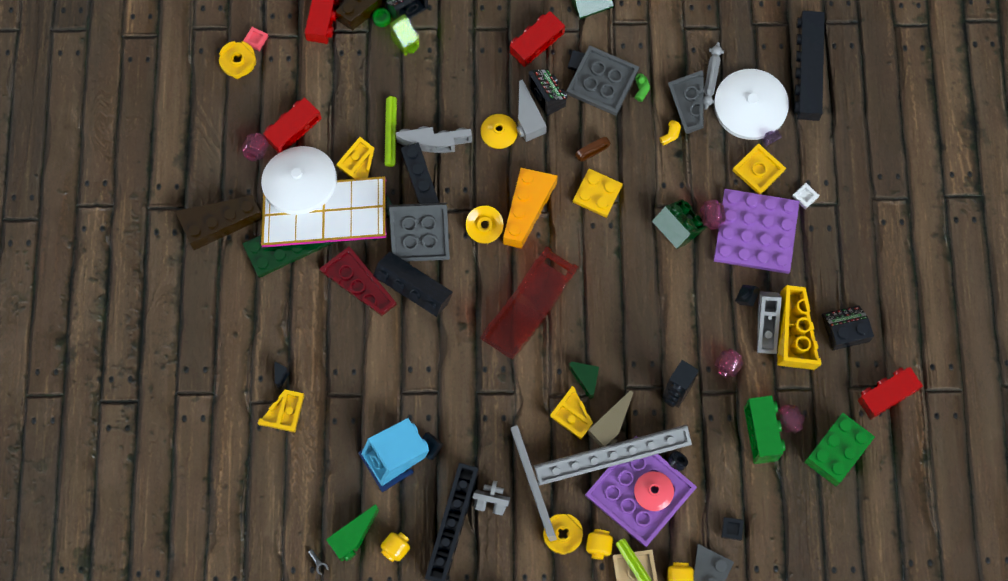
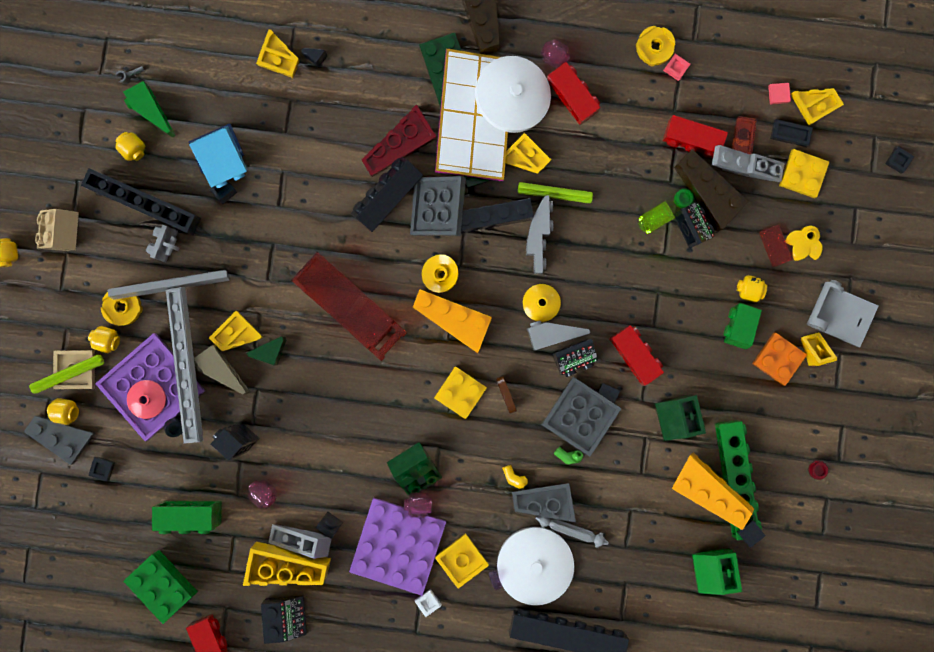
camera: 90 degrees right, 15 degrees up
clear pink head [776,403,805,434] -> none

